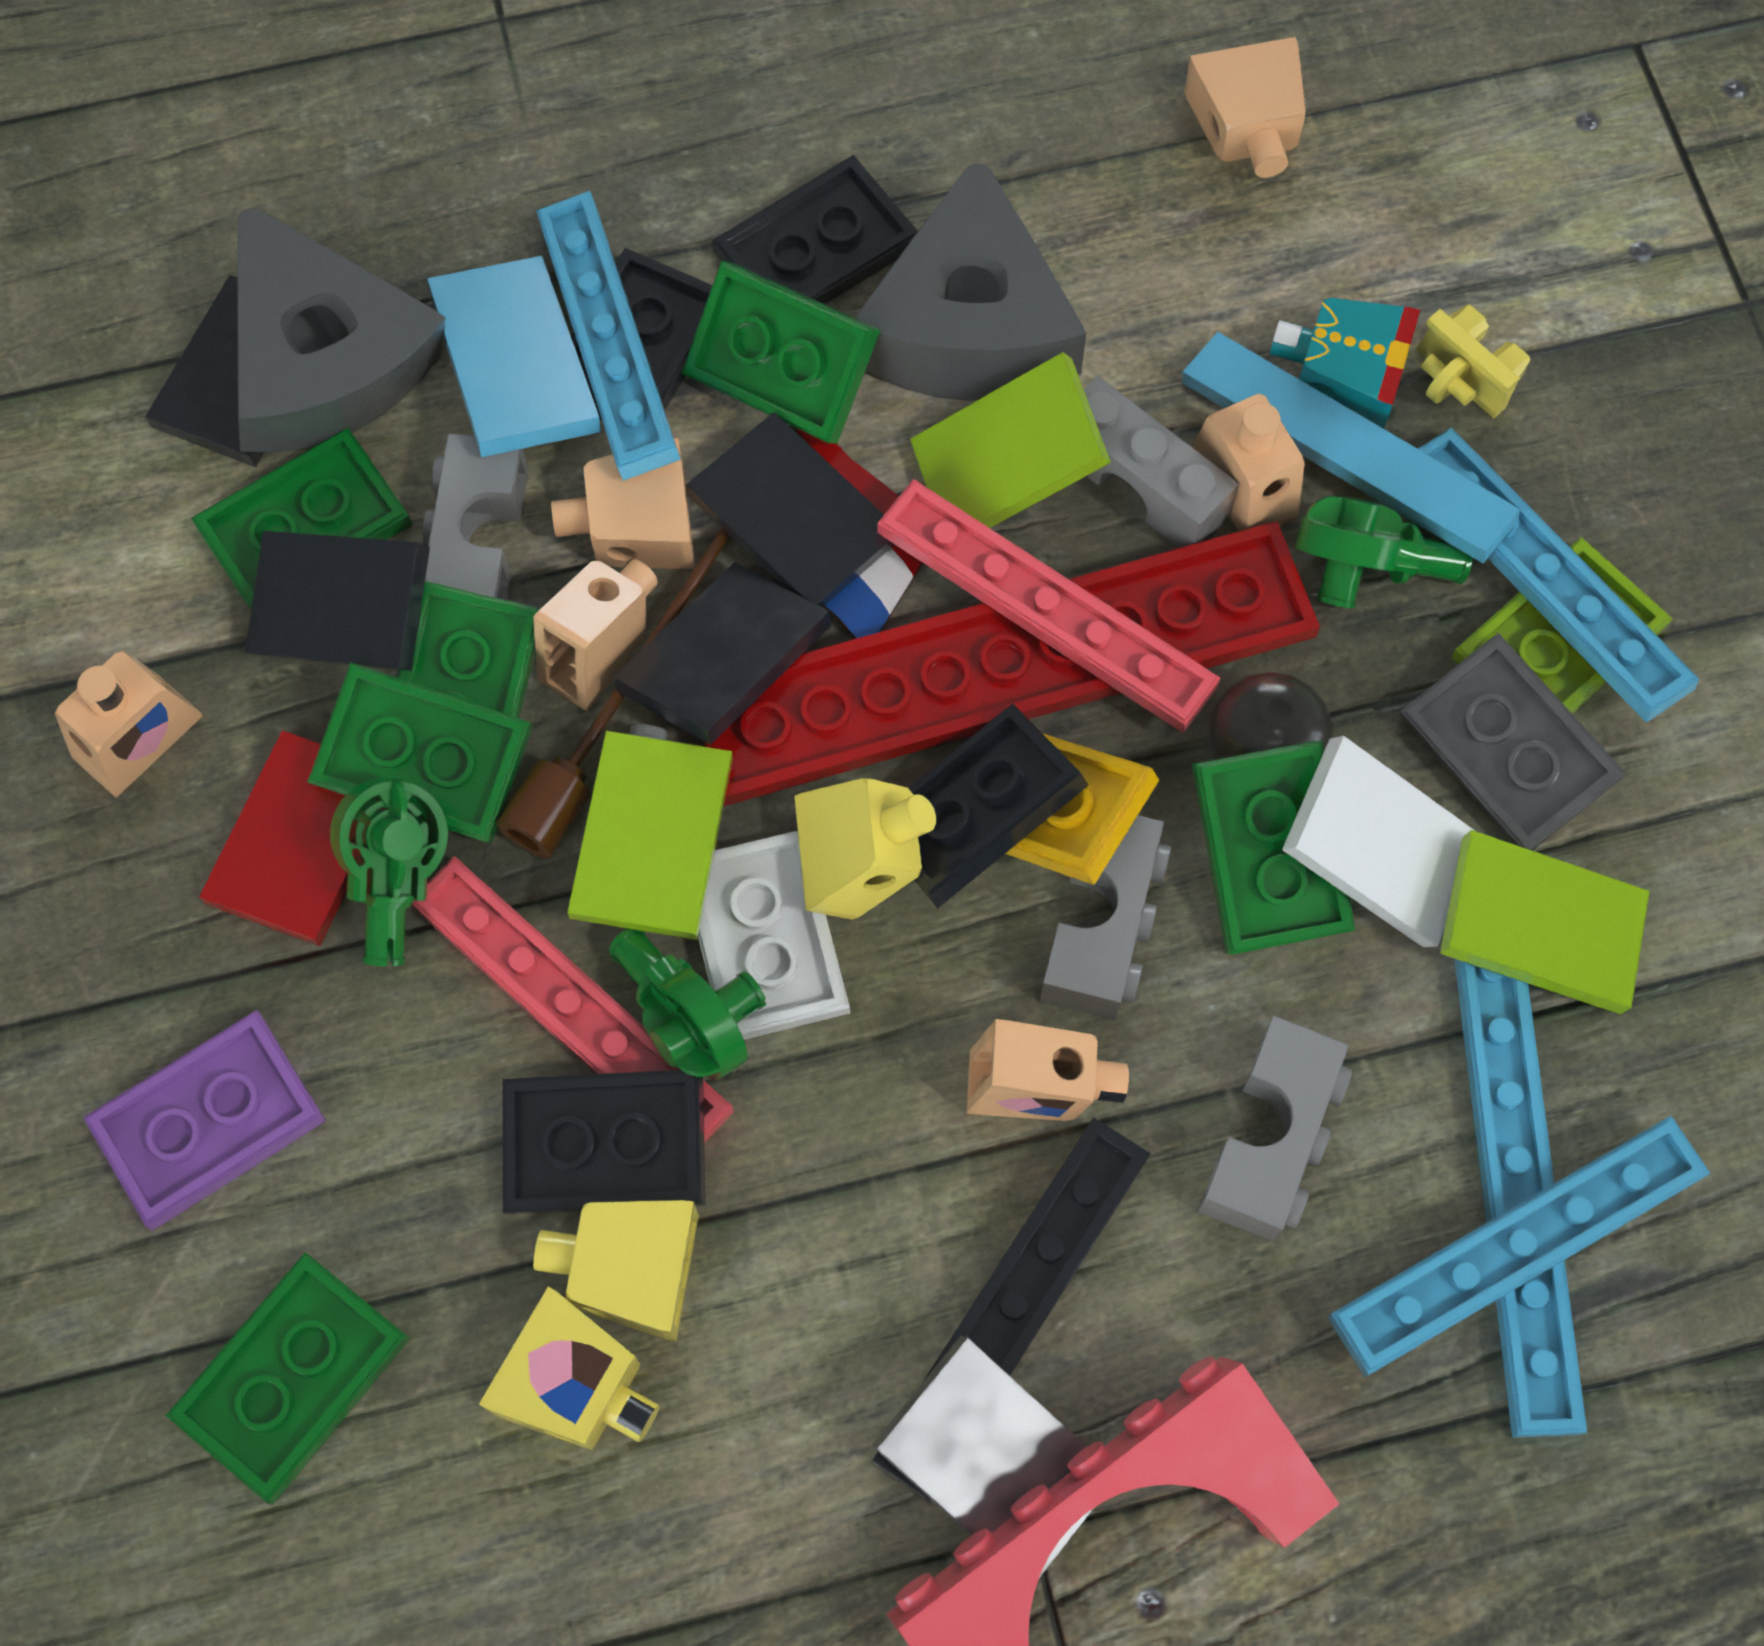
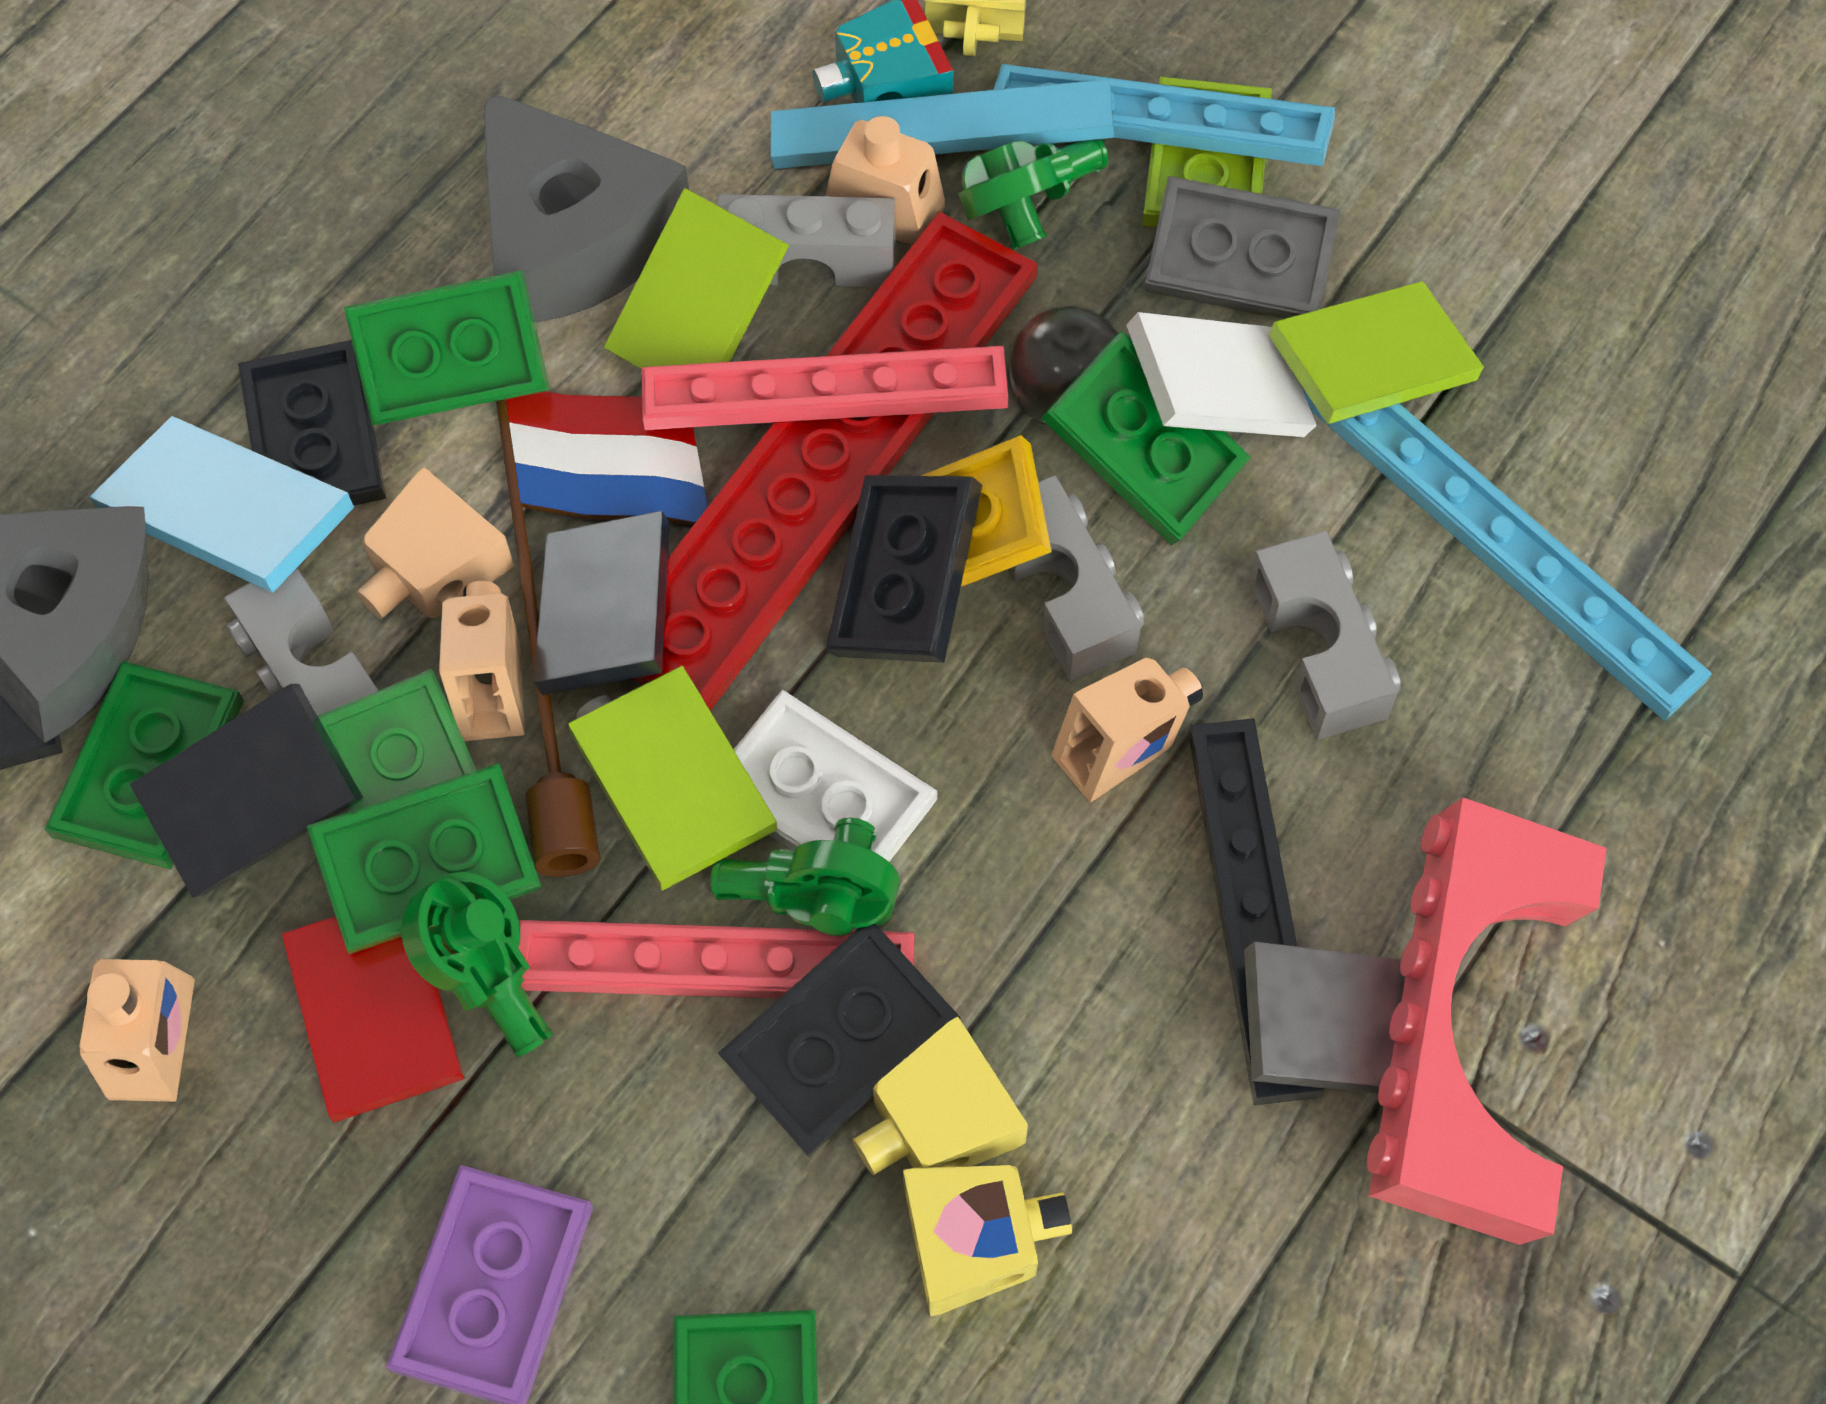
camera: 40 degrees left, 5 degrees down
medium azure tile [536,191,681,481] -> none
black tile [686,412,895,607] -> none
black tile [712,155,918,304] -> none
light yellow torso [794,778,936,920] -> none
medium azure tile [1327,1116,1711,1378] -> none

